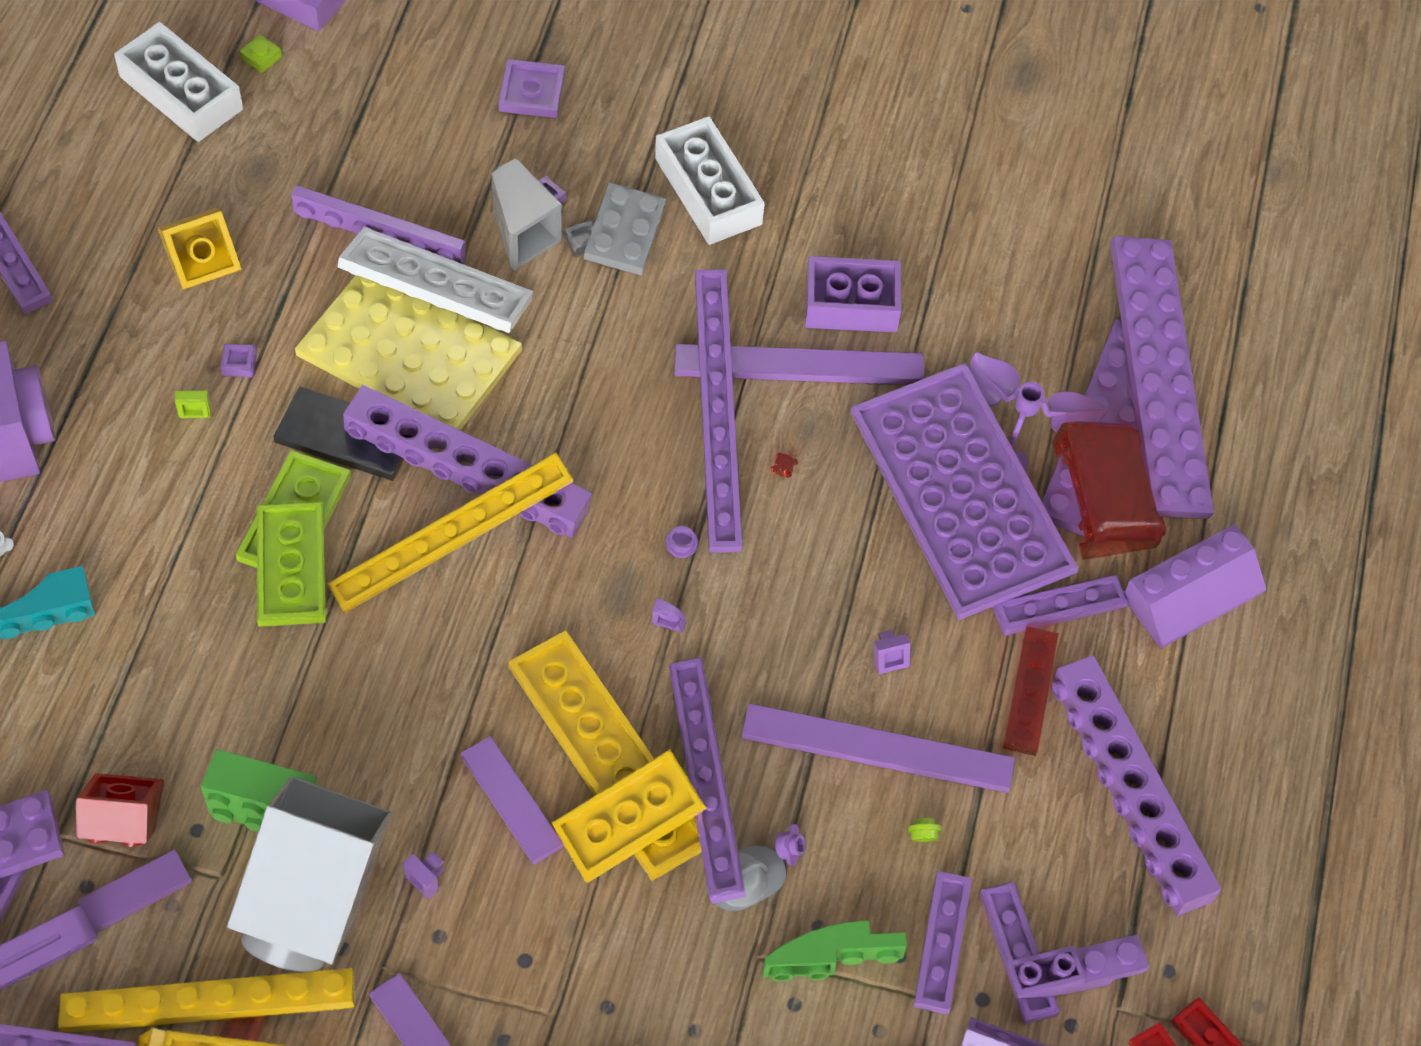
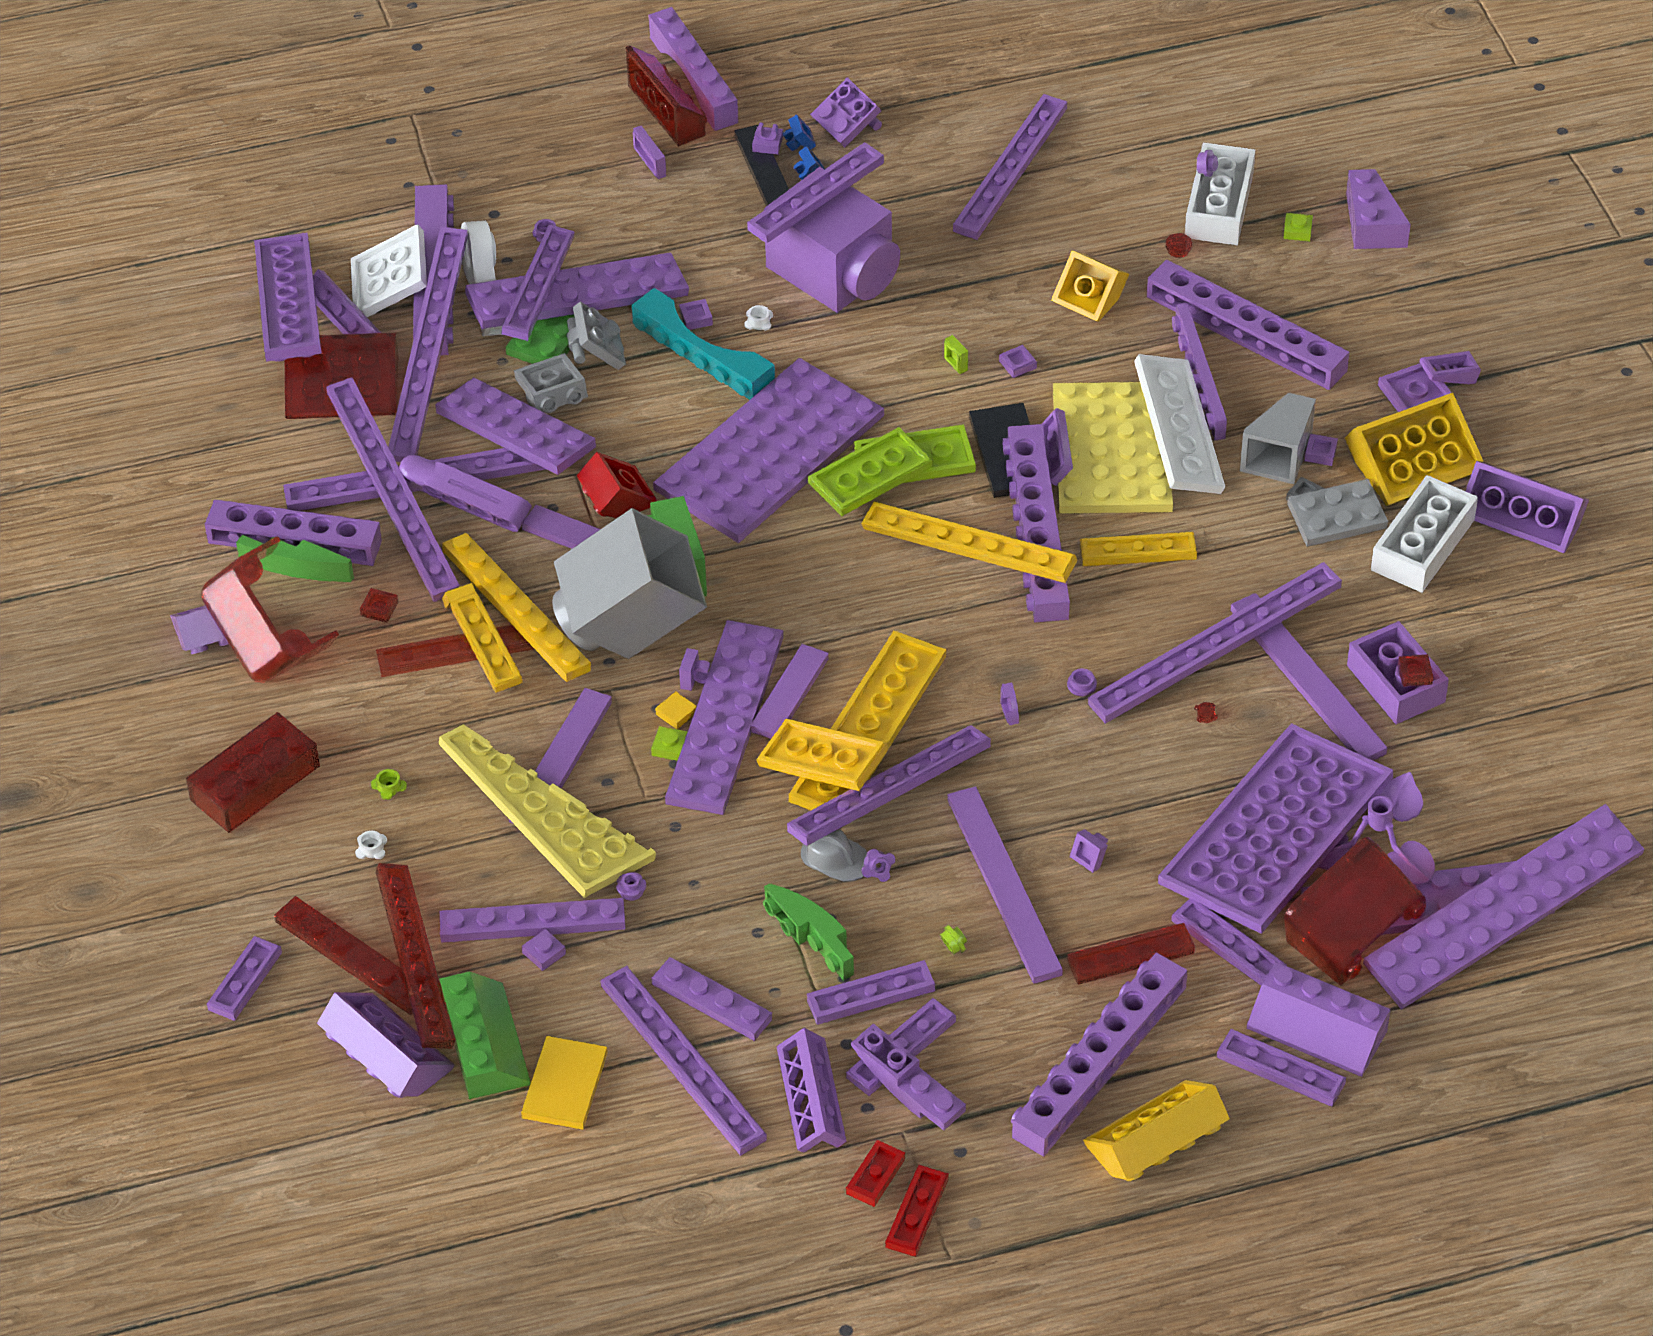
camera: 65 degrees right, 10 degrees down
none -> lime plate [651,726,688,761]
none -> medium lavender plate [653,358,884,543]
none -> yellow tile [655,691,697,729]
none -> medium lavender plate [665,620,783,815]
none -> medium lavender tile [1042,408,1073,486]
none -> yellow tile [1079,532,1197,567]
none -> yellow slope [1083,1080,1230,1181]
none -> medium lavender brick [1147,259,1349,390]
none -> clear red plate [1165,233,1192,258]
none -> medium lavender plate [1197,150,1218,177]
none -> medium lavender tile [1217,1029,1346,1107]
none -> yellow slope [1345,392,1484,506]
none -> clear red plate [1398,654,1433,687]
none -> medium lavender slope [1419,351,1481,384]
none -> medium lavender slope [1465,461,1589,553]

